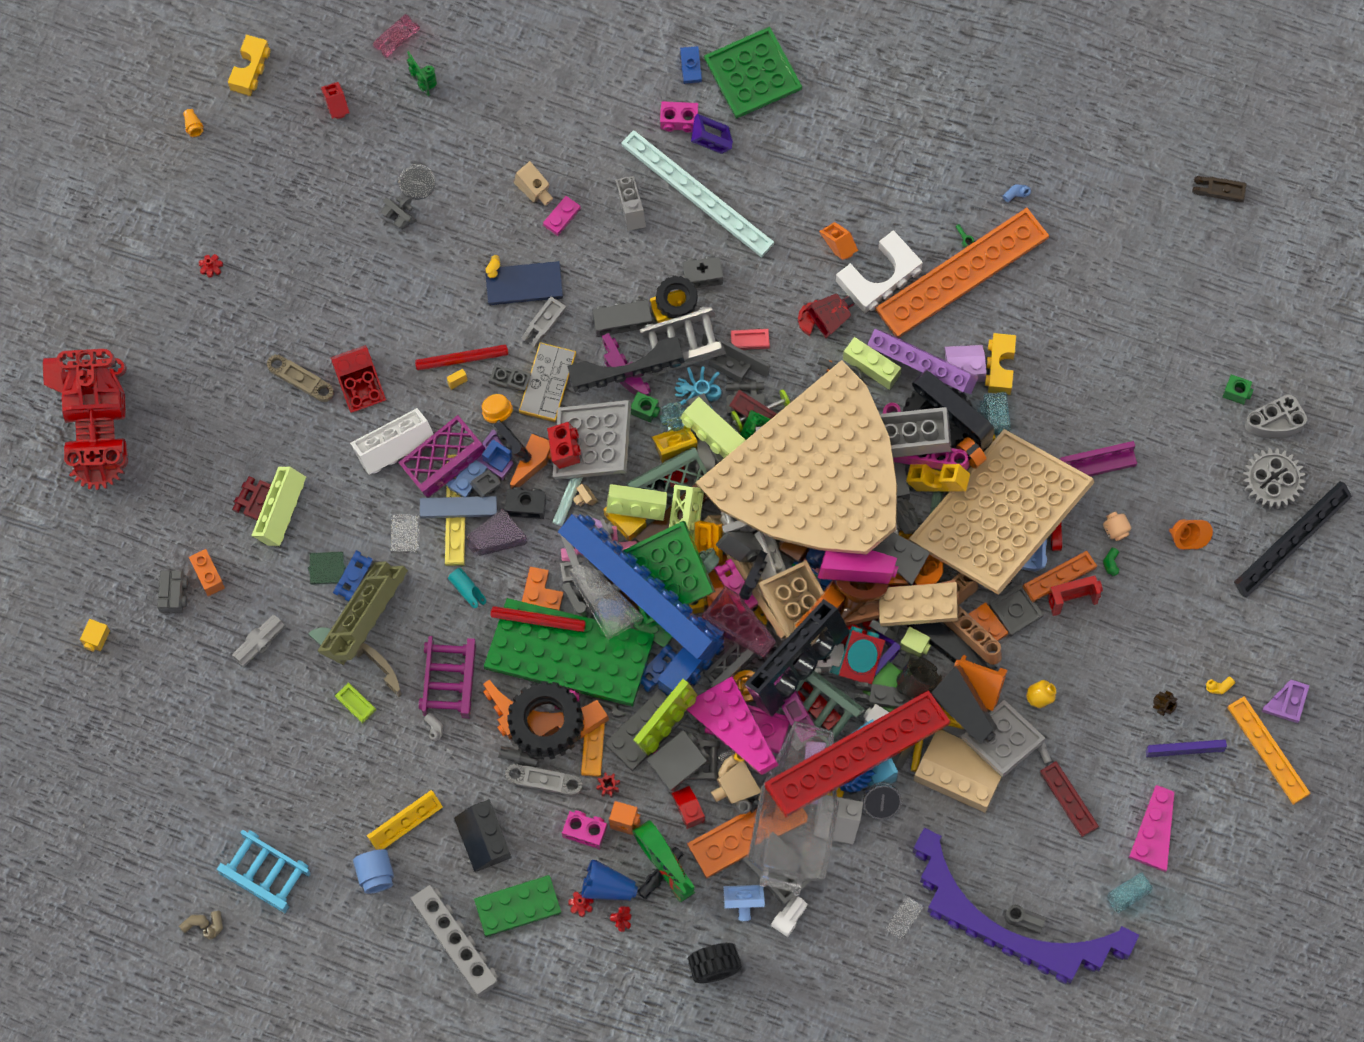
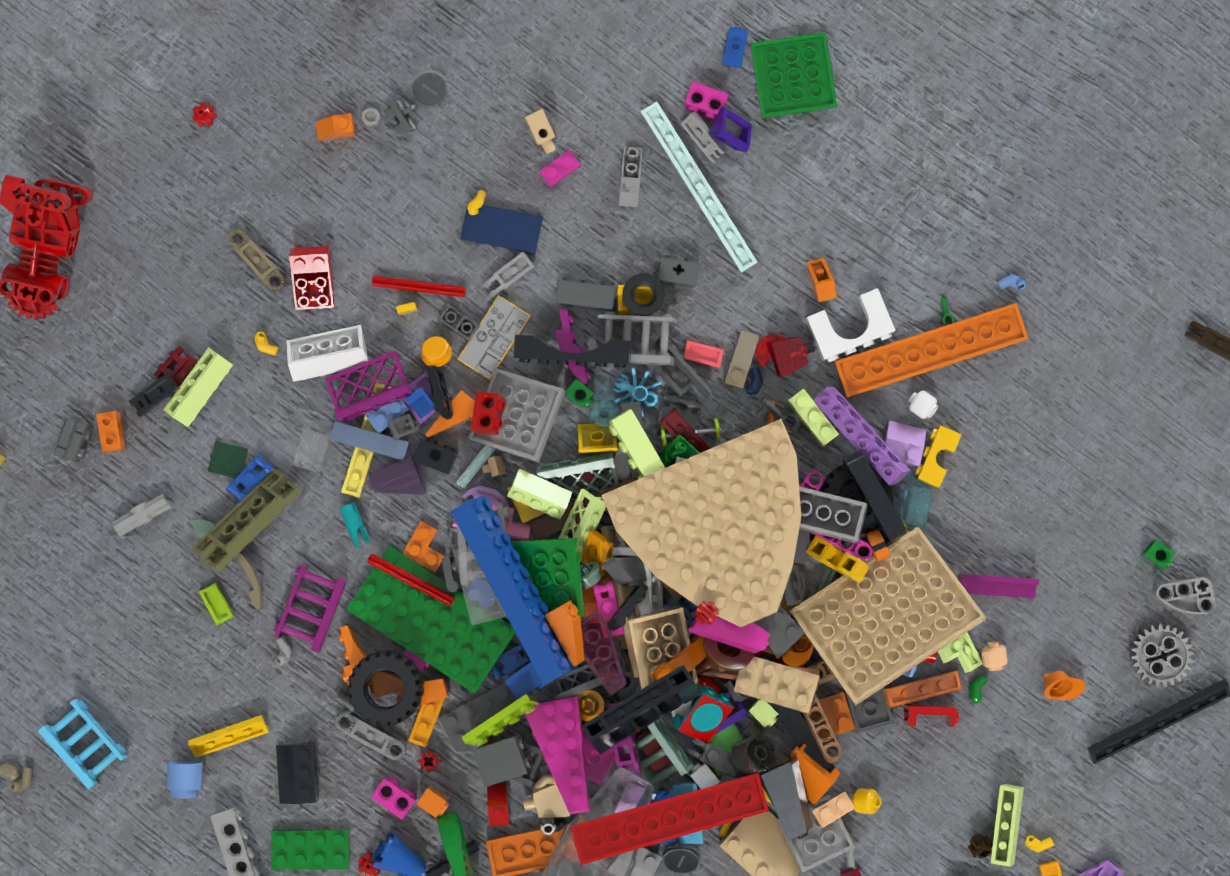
camera: 15 degrees right, 15 degrees up
none -> black plate [129,373,180,418]
none -> yellow arm [254,331,278,356]
none -> orange slope [316,113,356,141]
none -> light grey tile [361,107,381,127]
none -> orange slope [545,600,585,667]
none -> light grey hinge [681,111,726,163]
none -> red gear [694,600,719,625]
none -> dark tan slope [724,330,759,390]
none -> dark blue arm [746,367,763,395]
none -> light nougat plate [812,792,855,829]
none -> white head [909,390,938,419]
none -> yellowish green plate [938,632,983,673]
none -> yellowish green brick [991,784,1024,867]

